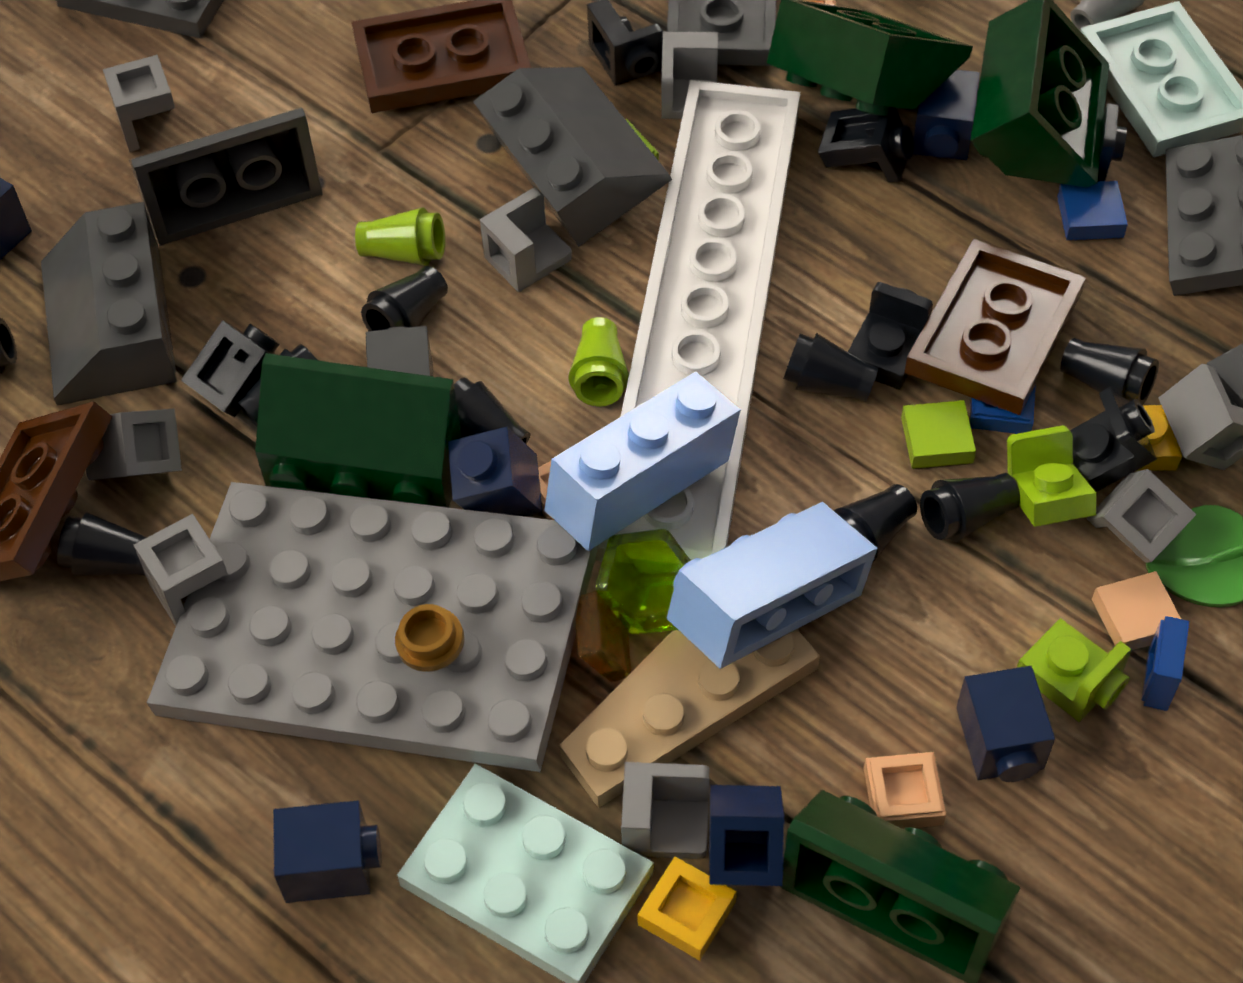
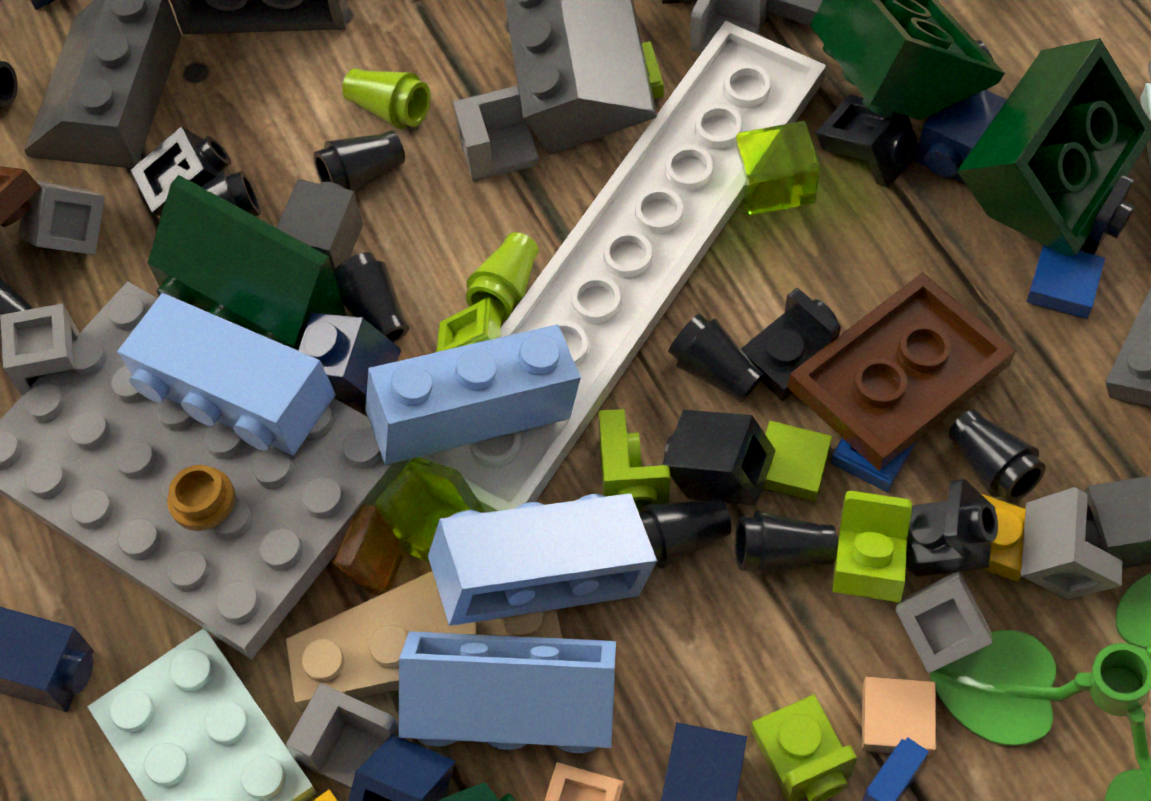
camera: 25 degrees right, 5 degrees up
none -> light blue brick [117,293,336,456]
none -> light blue brick [399,631,616,753]
none -> lime tile [436,298,502,352]
none -> lime bracket [599,409,671,513]
none -> black brick [662,410,776,506]
none -> clear neon green panel [736,121,820,215]

